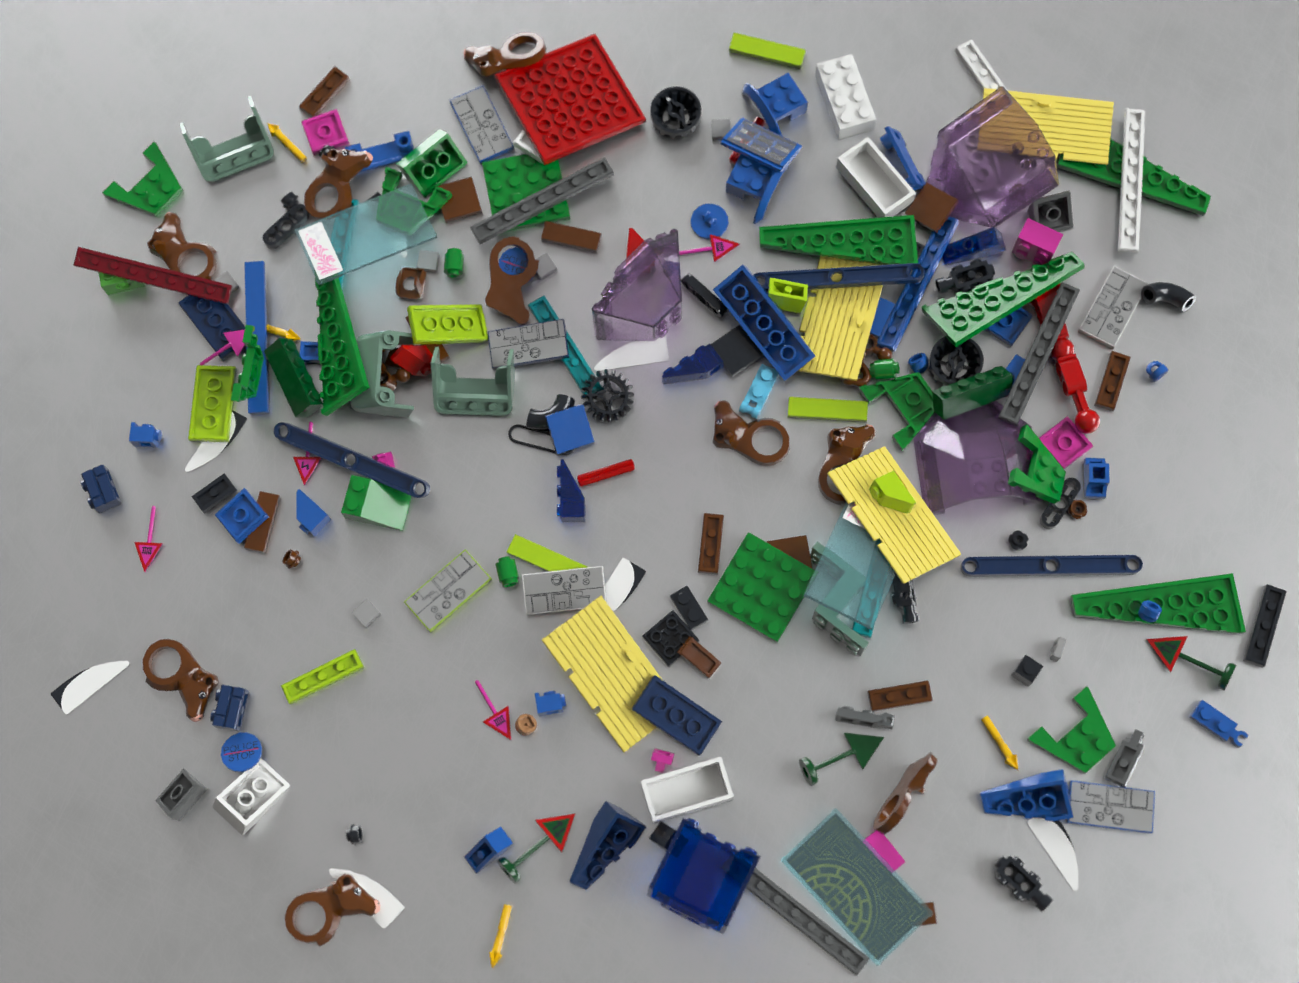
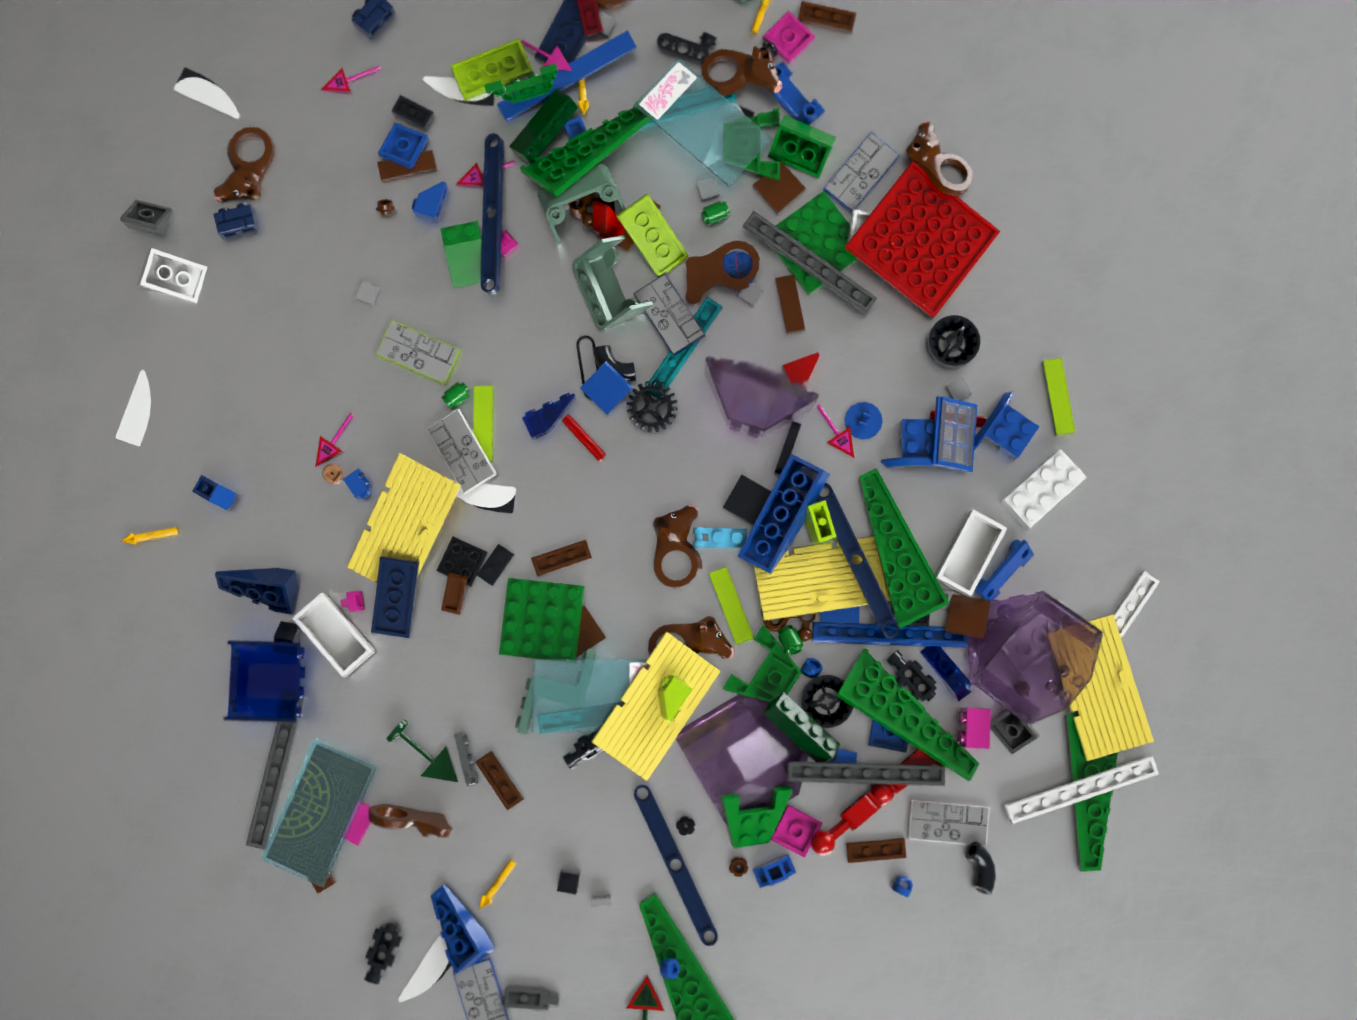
camera: 60 degrees right, 10 degrees up
blue brick [129,422,162,448] -> none
blue piece [221,732,262,772] -> none
lime tile [281,649,364,705] -> none
reddish brown animal [285,874,380,947] -> none
black plate [346,824,363,845] -> none
reddish brown piece [395,267,426,300] -> none
dark green piece [497,814,575,884] -> none
white sticker [594,336,669,371] -> none
clear blue slope [662,343,723,384] -> none
green wing [1027,686,1116,774] -> none
black beam [1040,478,1081,529] -> none

